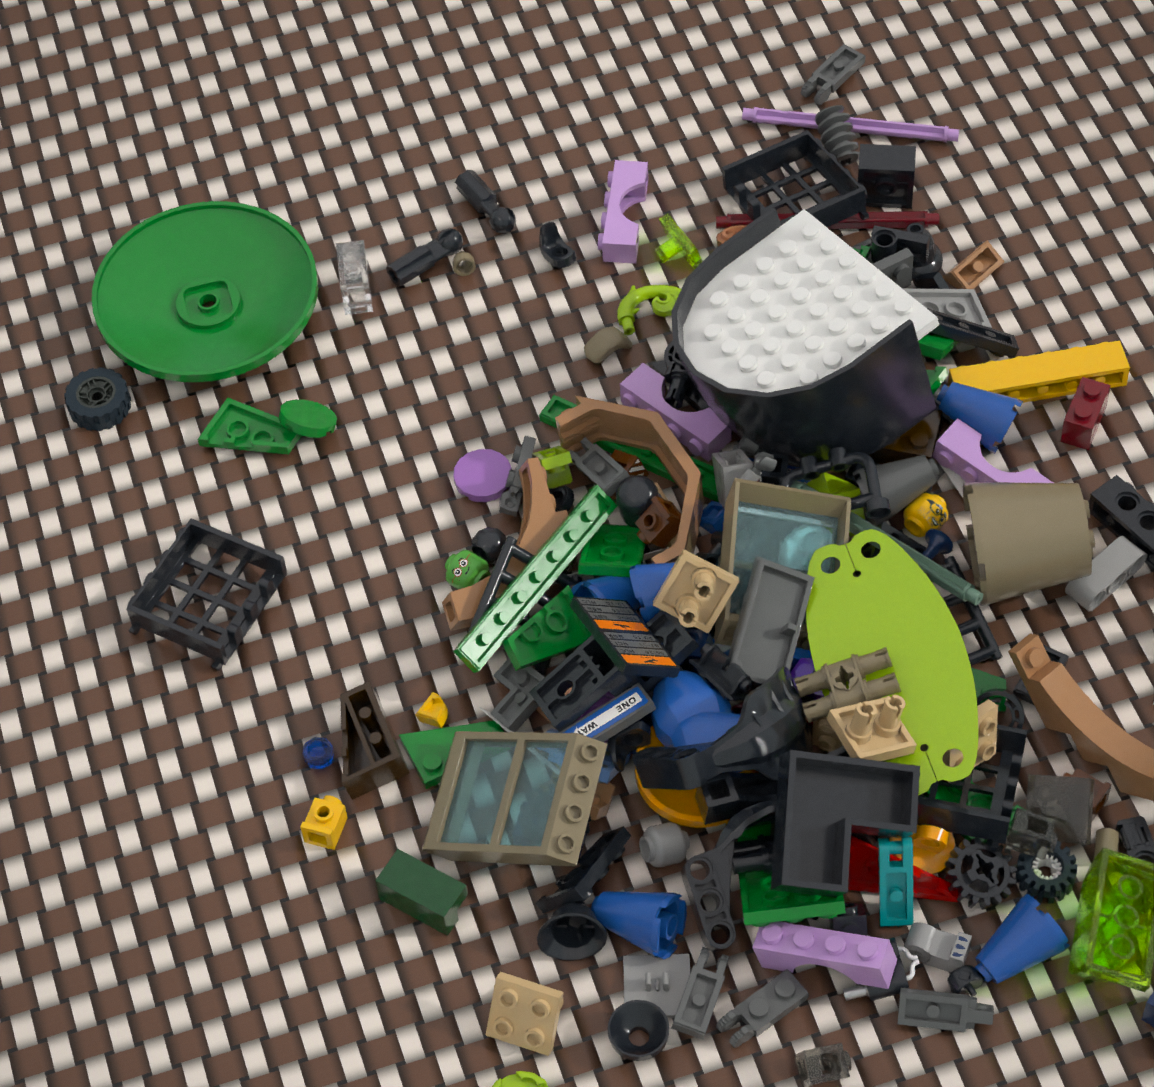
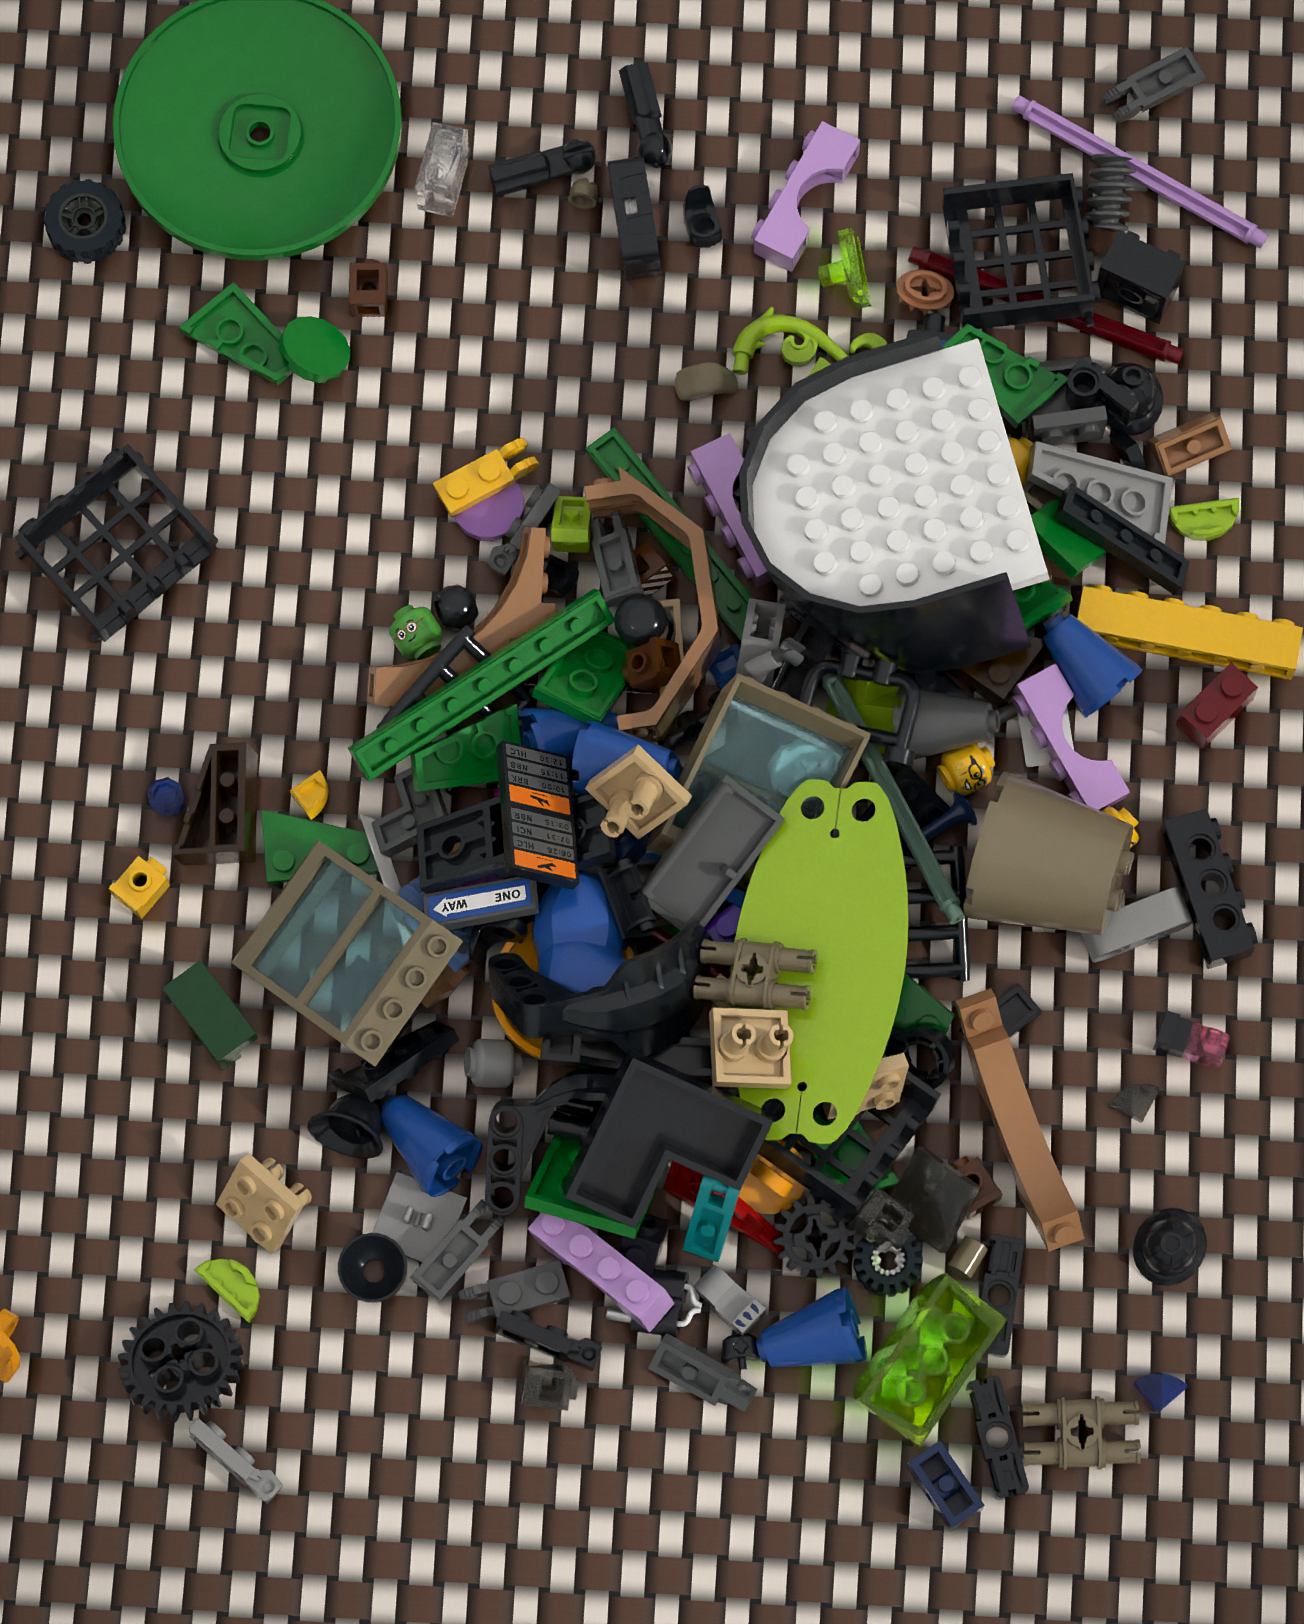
camera: 20 degrees right, 20 degrees up
none -> reddish brown brick [349,259,388,317]
none -> yellow hinge [433,438,539,517]
none -> black hinge [495,1310,602,1371]
none -> black axle [607,156,661,281]
none -> lime tile [1168,498,1239,541]

